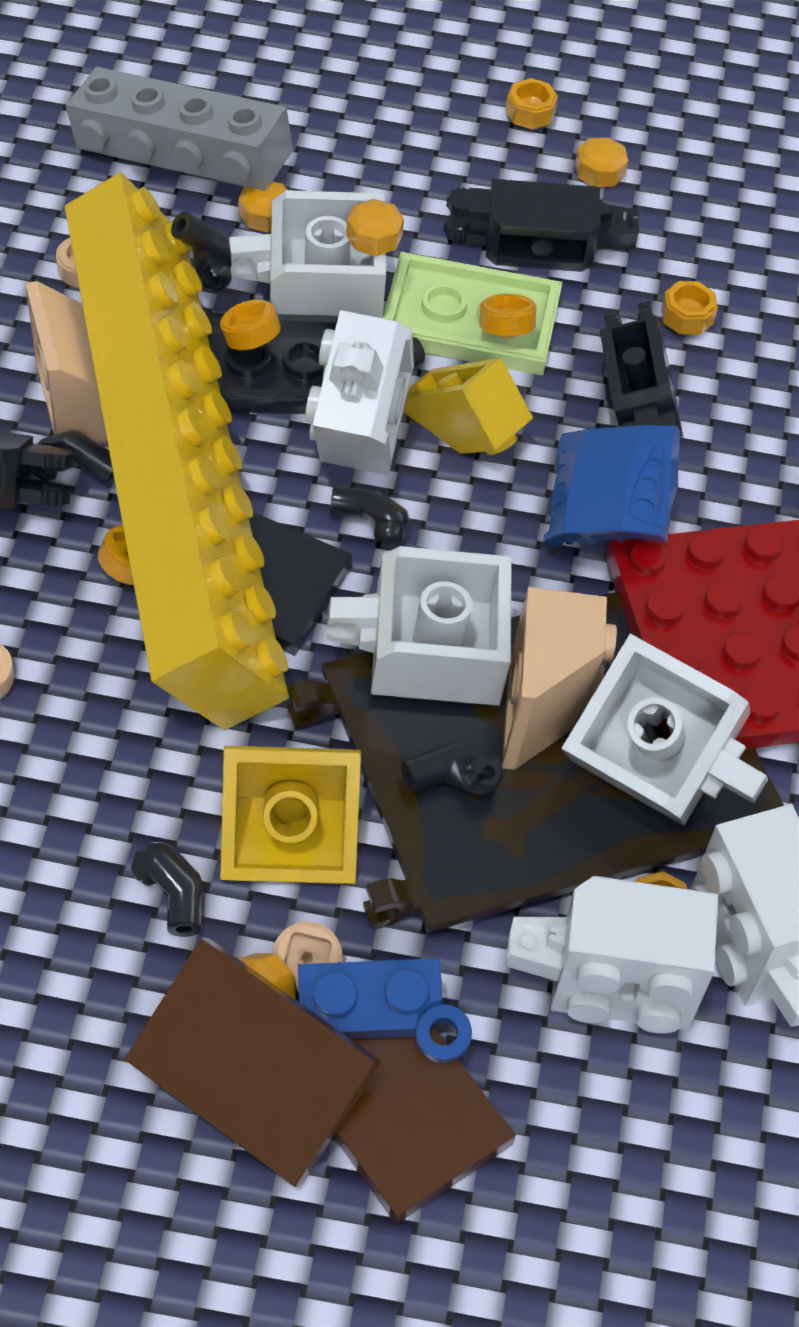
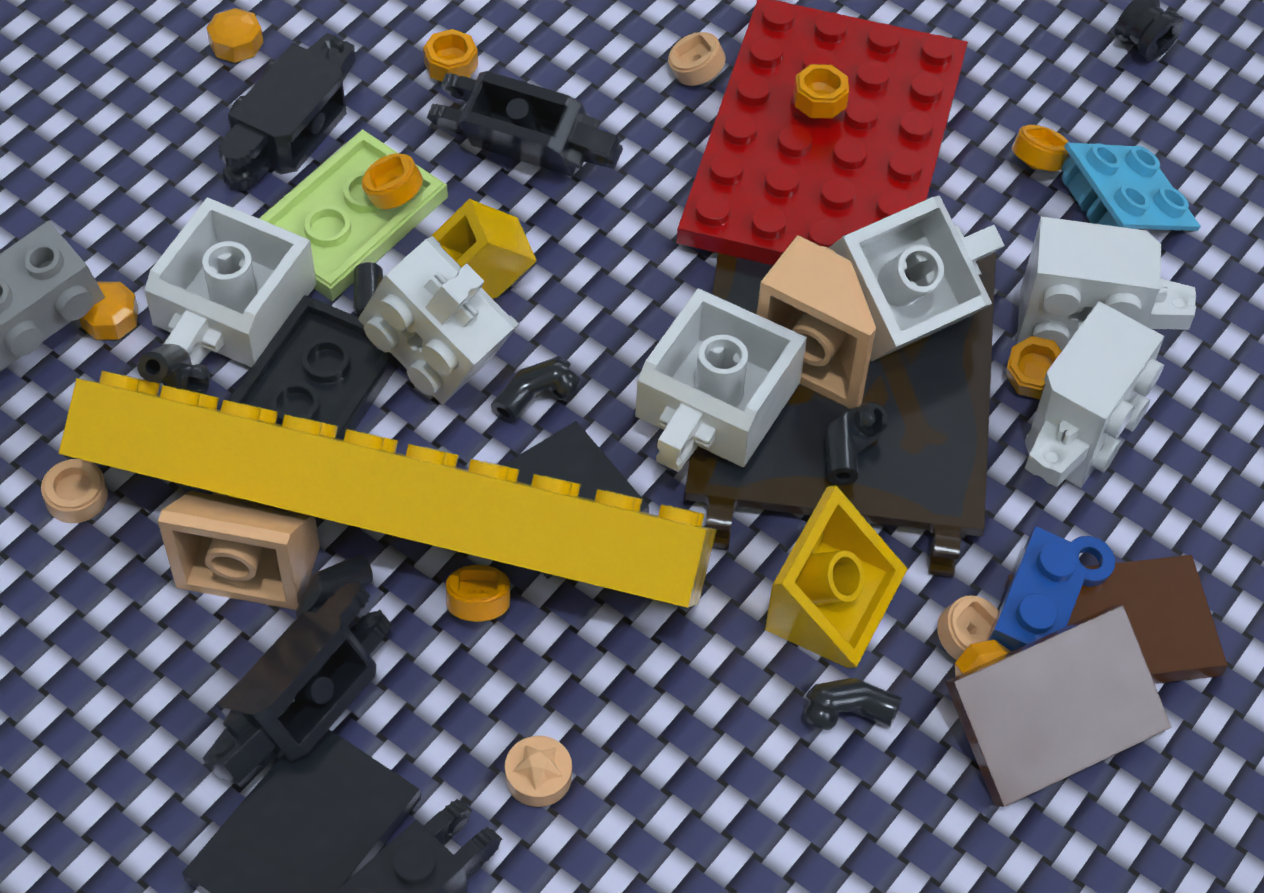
camera: 60 degrees left, 0 degrees up
light orange tile [220,300,281,350] -> none
light orange tile [346,199,404,256] -> none
light orange tile [505,78,558,130] -> none
blue slope [543,425,680,547] -> none

